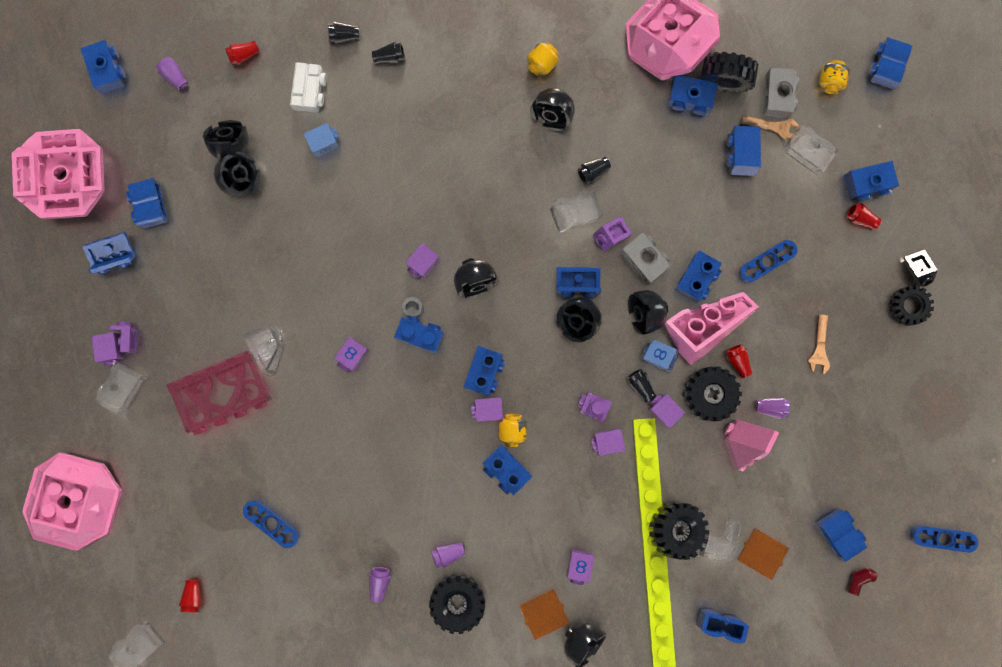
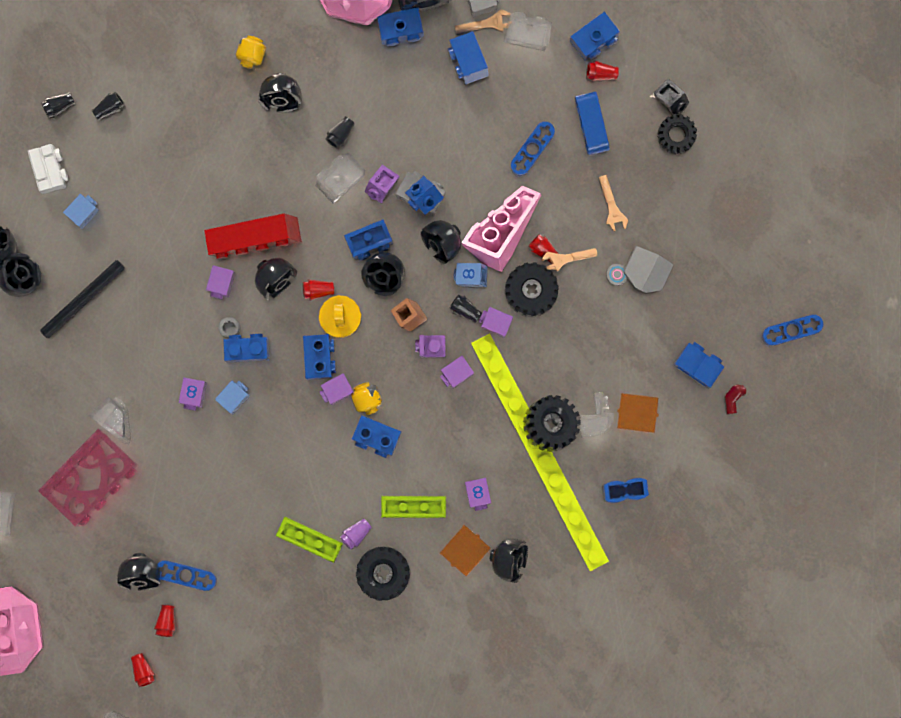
camera: 20 degrees left, 0 degrees up
medium lavender cone [369,567,391,602] -> none
blue brick [674,250,722,303] -> none
bright pink wedge [724,420,779,472] -> none
medium lavender cone [757,398,790,419] -> none
none -> black axle [40,260,124,338]
none -> black cylinder [117,553,160,591]
none -> red cone [154,605,175,637]
none -> red wedge [204,213,302,259]
none -> medium blue brick [215,380,250,415]
none -> lime tile [276,517,343,563]
none -> red cone [303,280,334,301]
none -> yellow tile [319,295,361,338]
none -> lime tile [381,496,446,518]
none -> nougat brick [390,298,427,331]
none -> blue brick [405,176,444,215]
none -> light nougat piece [542,248,597,271]
none -> blue beam [575,91,610,155]
none -> light grey tile [606,264,628,286]
none -> light grey slope [624,246,673,293]

